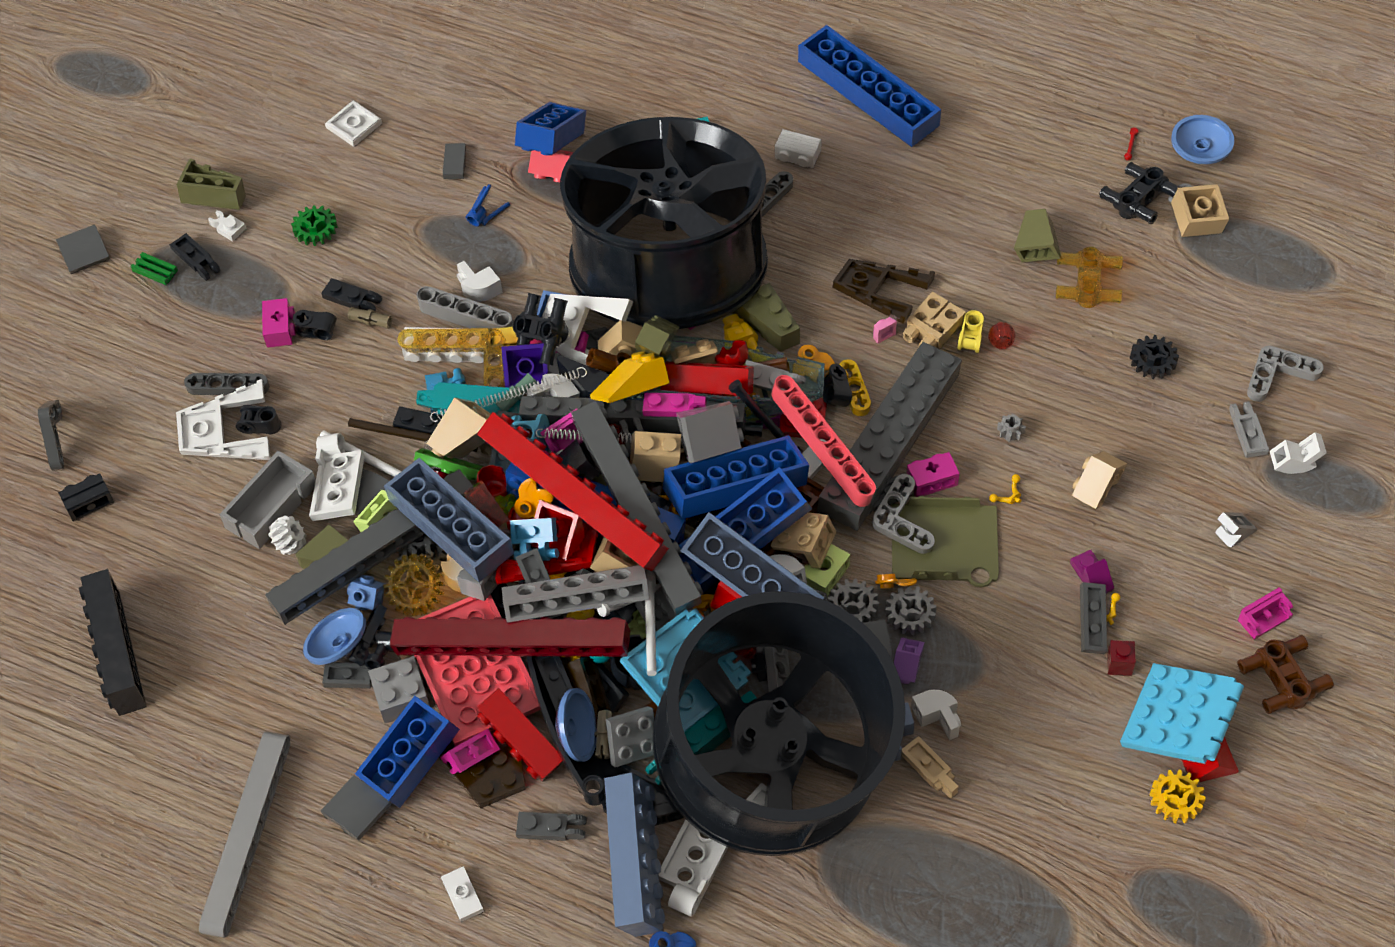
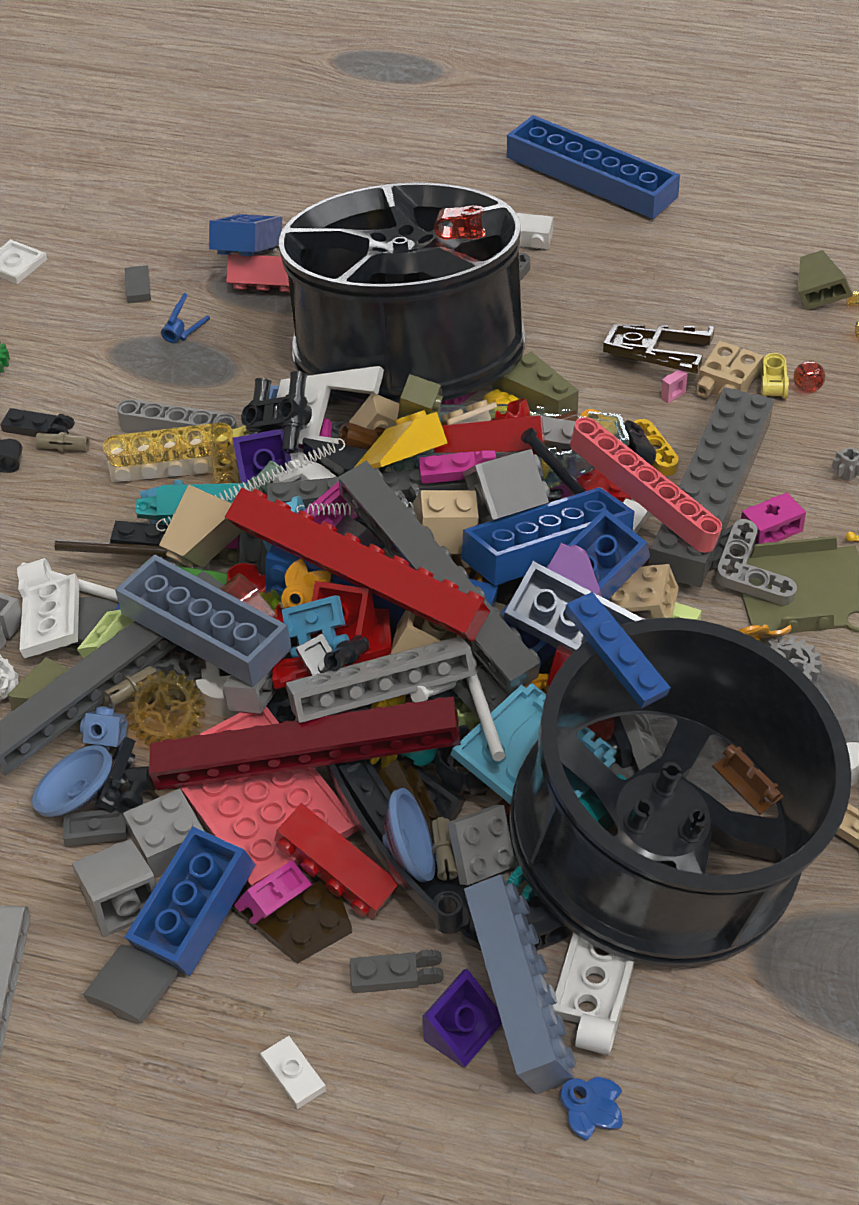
camera: 10 degrees left, 10 degrees down
white brick [457,261,503,302] -> none
none -> light grey slope [72,839,156,938]
none -> dark tan axle [102,666,159,708]
none -> black pin [324,635,370,671]
none -> dark purple slope [422,969,502,1067]
none -> clear red piece [434,205,486,240]
none -> medium lavender slope [548,543,602,597]
none -> blue plate [564,592,670,708]
none -> reddish brown hinge [712,744,784,815]

